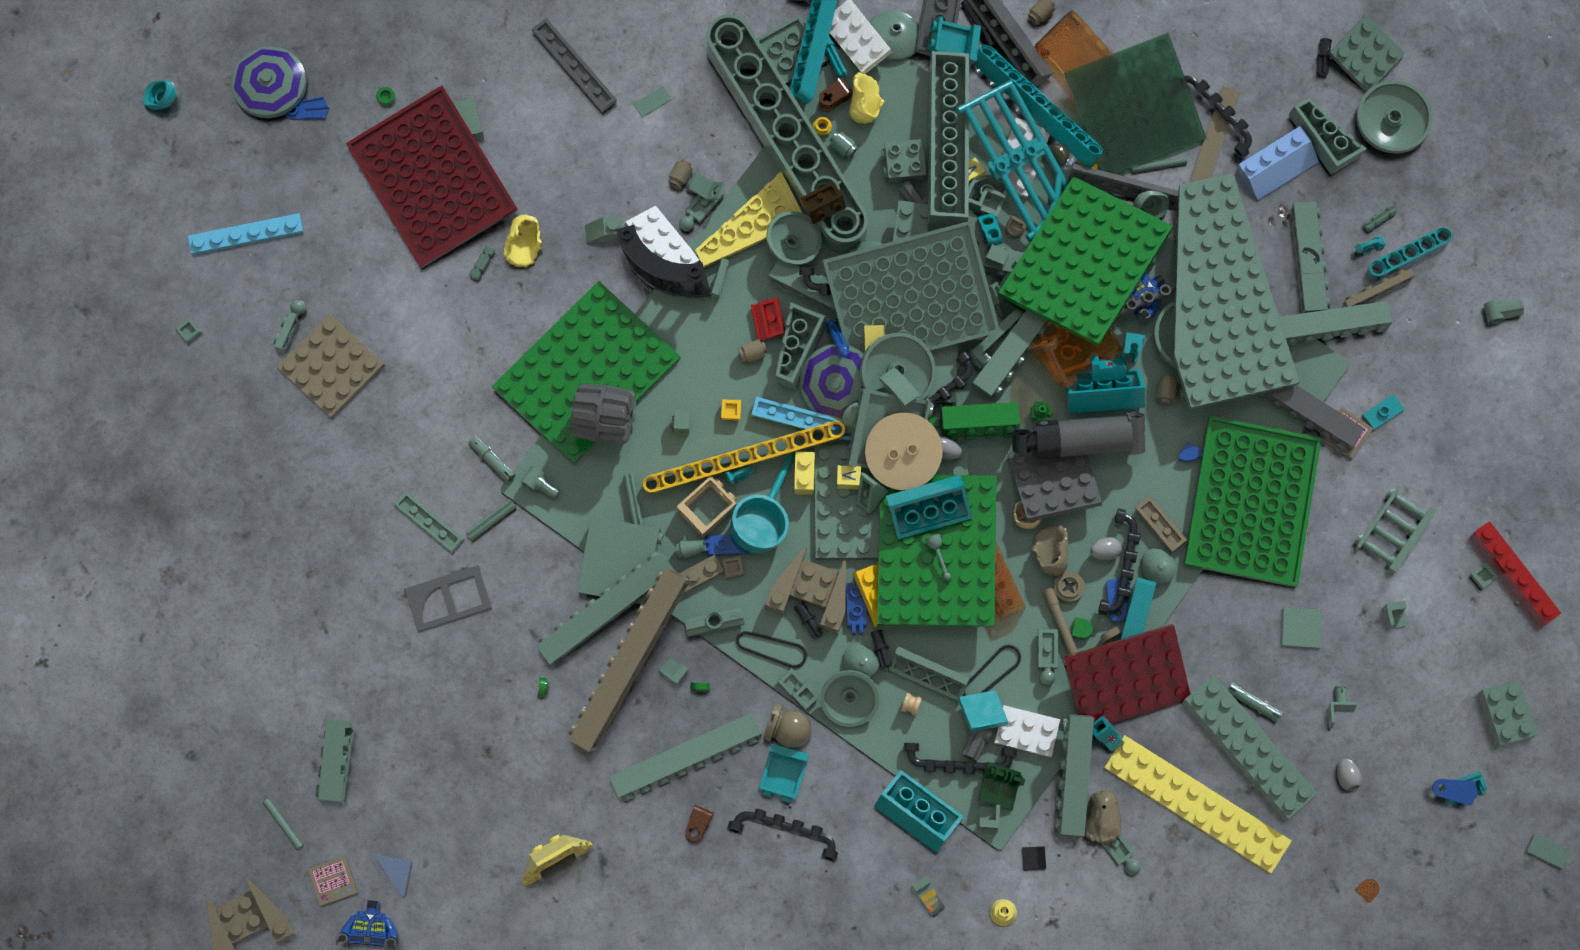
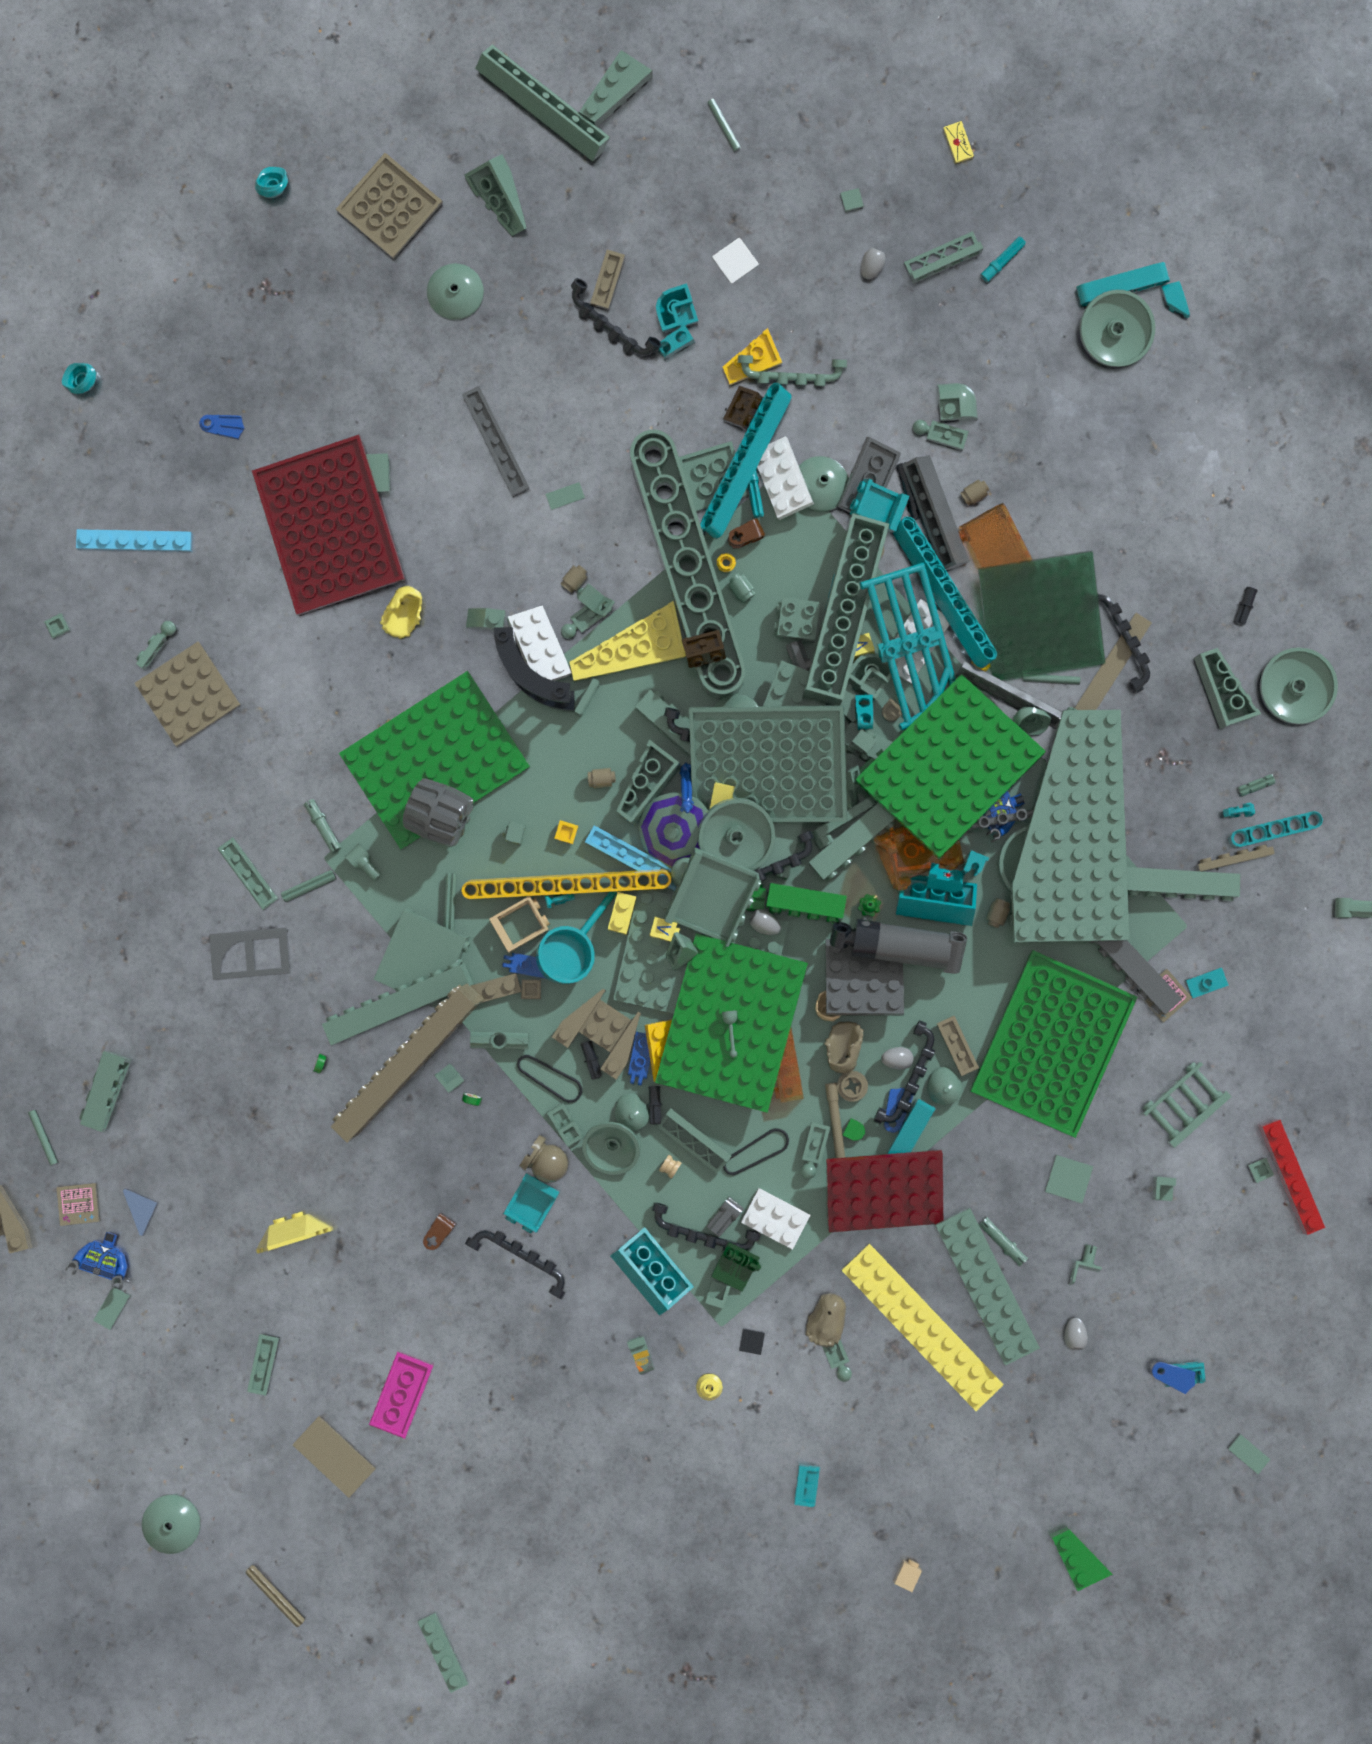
camera: 15 degrees right, 10 degrees up
dish [231,47,307,118] -> none
green tile [376,87,396,107] -> none
sand green axle [469,245,495,281] -> none
sand green brick [609,713,762,801] -> none
sand green cone [676,540,706,560] -> none
red plate [751,297,785,342] -> none
sand green dish [766,211,822,266] -> none
light yellow piece [849,72,885,124] -> none
tan plate [865,413,943,490] -> none
sand green slope [879,367,920,407] -> none
teal slope [886,475,972,539] -> none
teal tile [958,690,1008,732] -> none
dark tan tile [1051,143,1069,166] -> none
sand green brick [1055,714,1094,836] -> none
teal leg [1093,716,1125,752] -> none
dark tan tile [1100,627,1121,644] -> none
blue tile [1177,442,1203,462] -> none
light blue slope [1236,126,1319,201] -> none
sand green brick [1291,201,1330,313] -> none
sand green plate [1328,14,1405,92] -> none
clear orange tile [1355,879,1379,903] -> none
sand green brick [1478,679,1538,749] -> none

